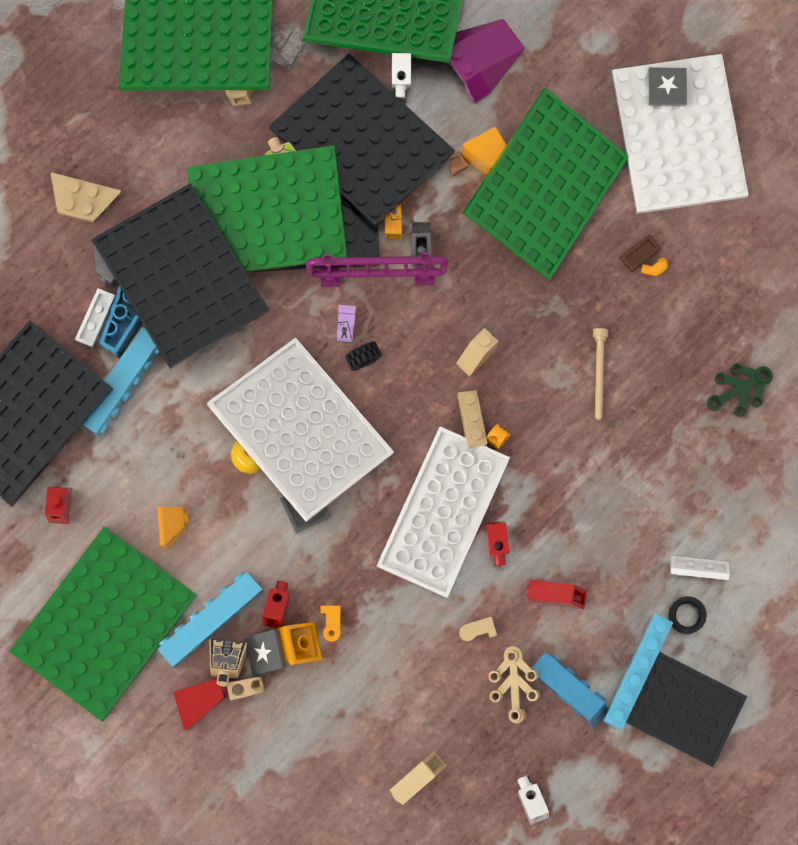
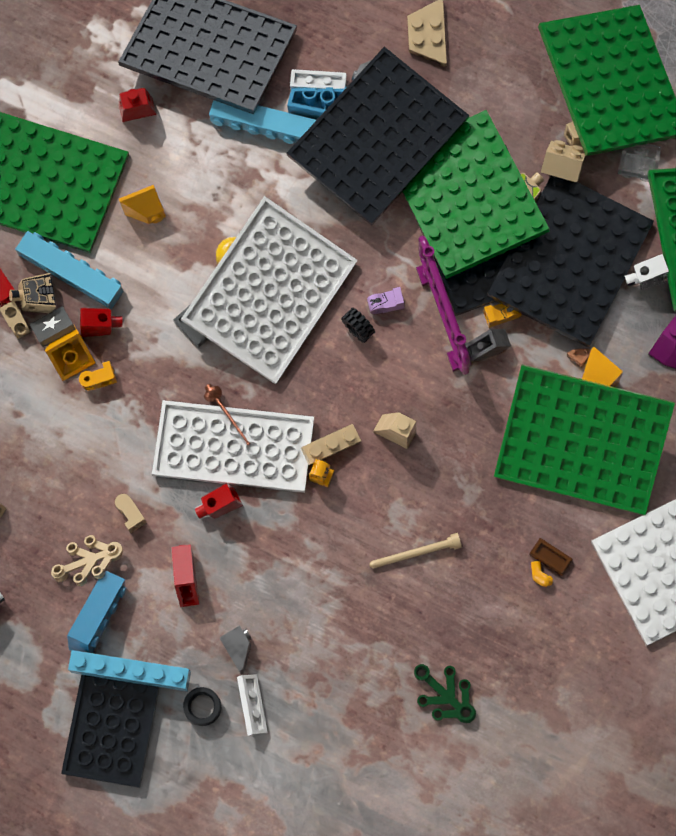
camera: 80 degrees right, 5 degrees down
none -> copper sword [204,384,250,445]
none -> flat silver slope [220,625,252,674]
none -> tan brick [541,140,586,182]

